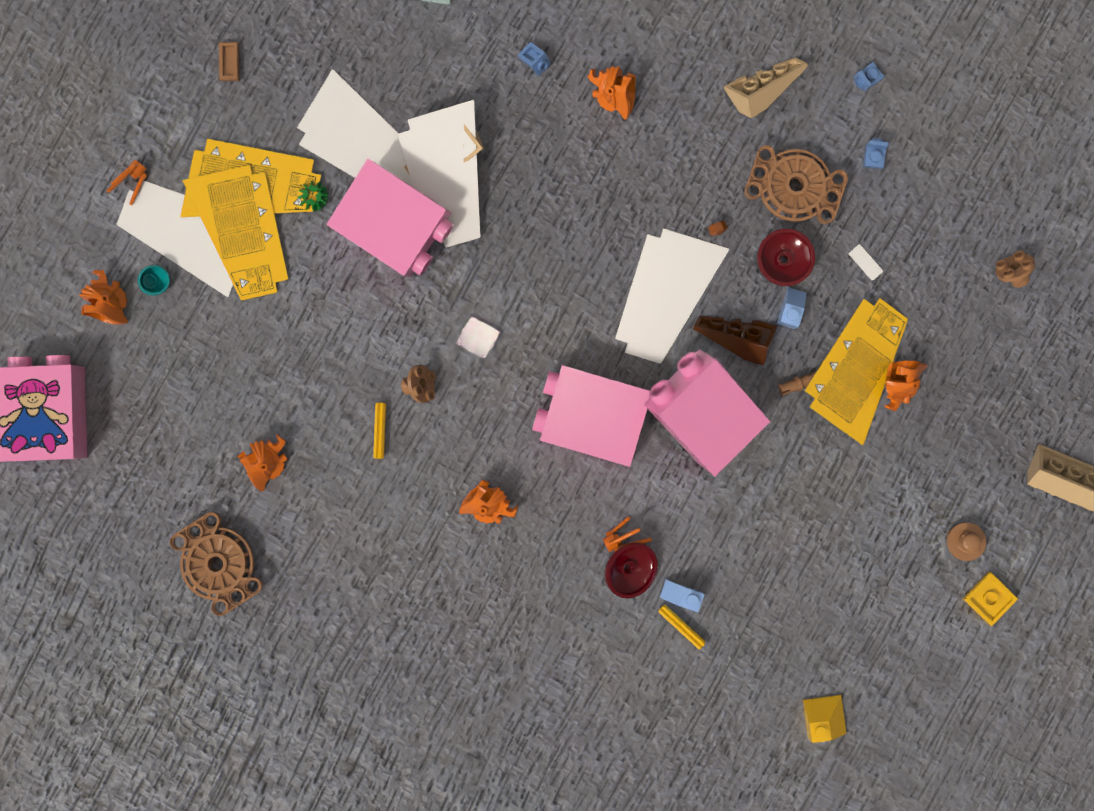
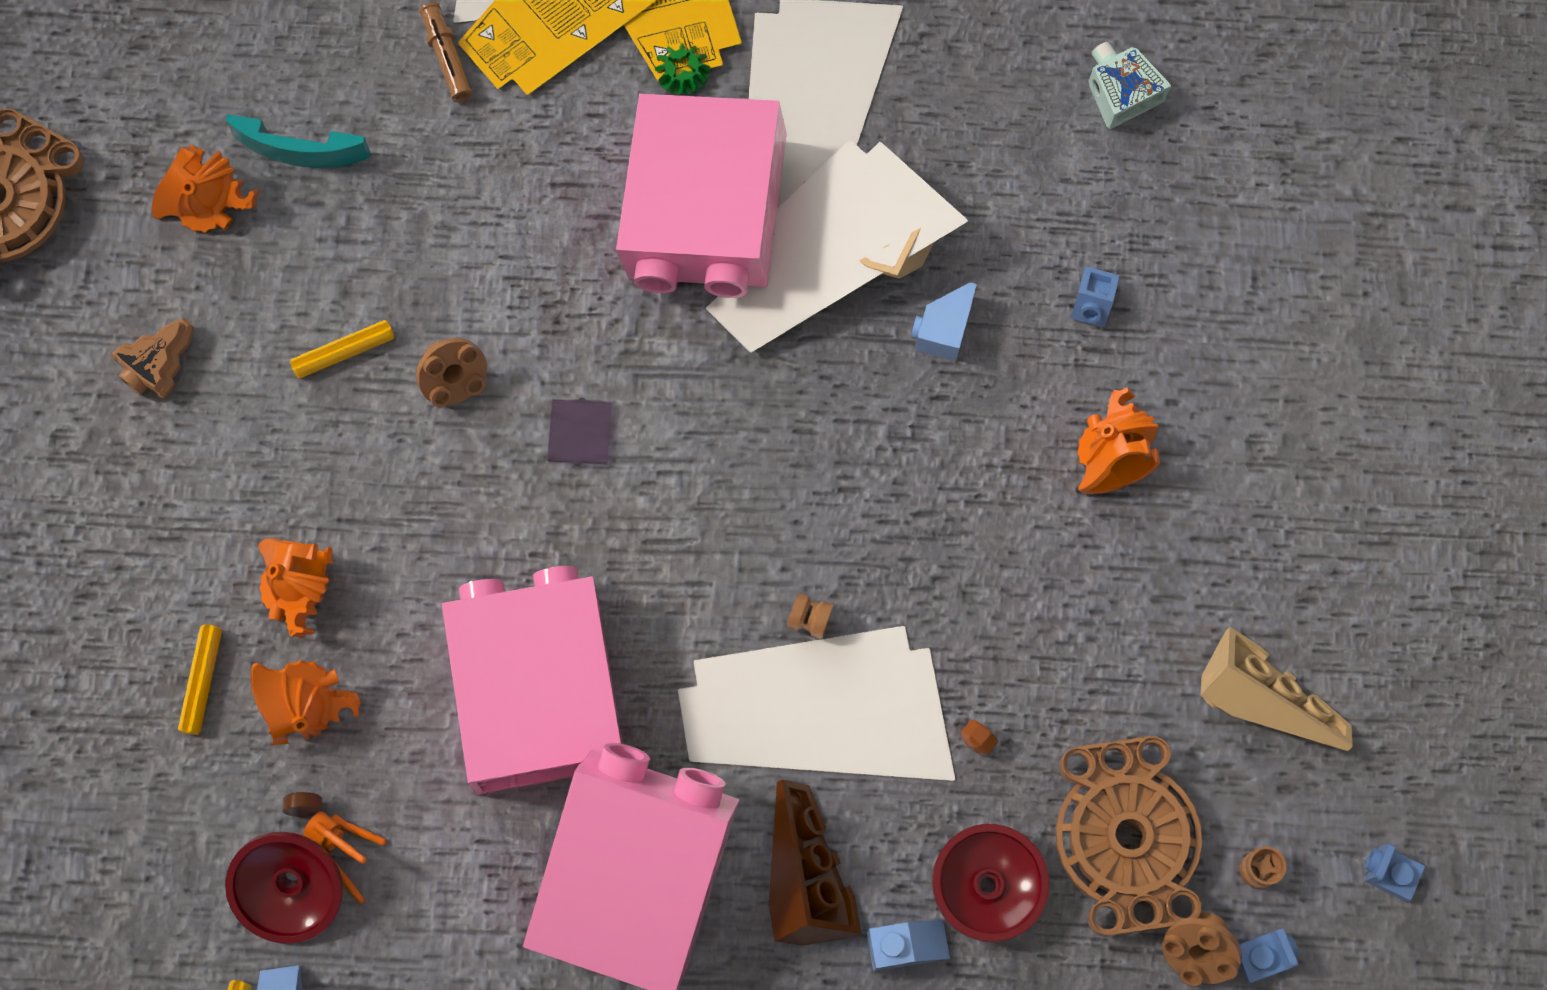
camera: 55 degrees right, 15 degrees down
none -> medium nougat rock [110,318,194,399]
none -> yellow axle [178,624,222,735]
none -> teal slope [226,114,370,168]
none -> orange helmet [250,660,361,745]
none -> reddish brown tile [283,792,322,817]
none -> medium nougat pin [419,2,473,102]
none -> medium nougat wheel [787,593,834,639]
none -> light blue slope [911,282,977,361]
none -> medium nougat plate [1162,912,1242,986]
none -> medium nougat wheel [1240,846,1287,889]

